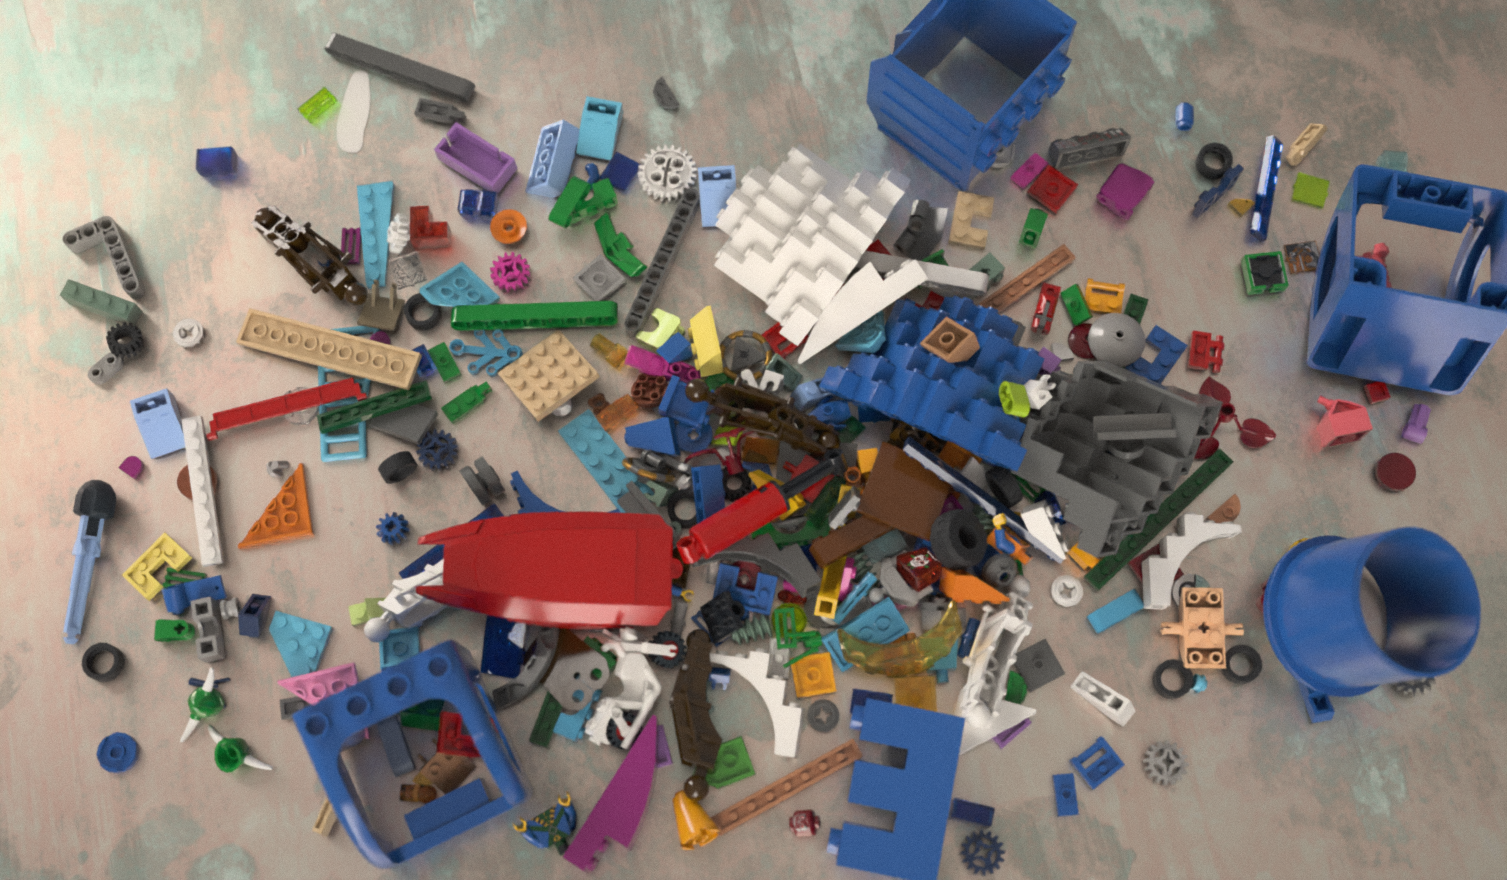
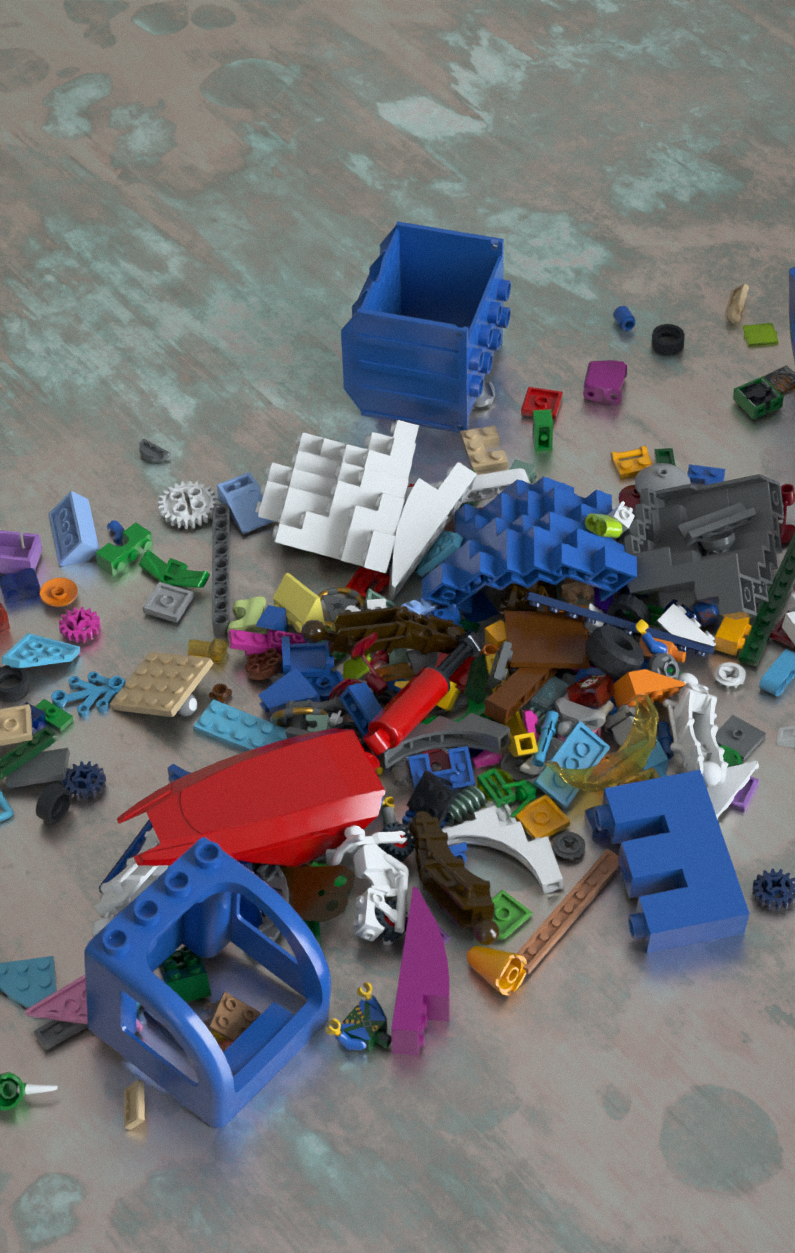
camera: 25 degrees left, 25 degrees down
yellowish green slope [348,598,386,626] -> none
blue gear [376,512,410,545] -> none
red plate [436,711,499,759] -> none
green hinge [441,381,492,424] -> none
green beam [451,301,618,331] -> none
dark grey wheel [459,456,505,506] -> none
green beam [548,176,591,229] -> none
dark azure arch [553,675,603,743] -> none
medium azure slope [576,96,624,161] -> none
clear orange slope [595,394,639,432] -> none
clear blue piece [600,151,641,192] -> none
dark grey dish [771,514,809,532] -> none
clear red arm [777,590,807,607] -> none
dark red head [789,809,821,838] -> none
dark grey panel [893,199,948,261] -> none
medium nougat slope [920,317,980,363] -> none
clear blue brick [949,798,995,830] -> none
nougat plate [976,244,1076,314] -> none
dark pink plate [1010,152,1049,190] -> none
red plate [1031,282,1061,335] -> none
dark grey slope [1048,128,1131,170] -> none
green plate [1060,284,1093,326] -> none
red plate [1187,330,1225,373] -> none
dark blue plate [1192,164,1244,219] -> none
clear yellow tile [1228,198,1255,217] -> none
clear blue plate [1250,135,1283,242] -> none

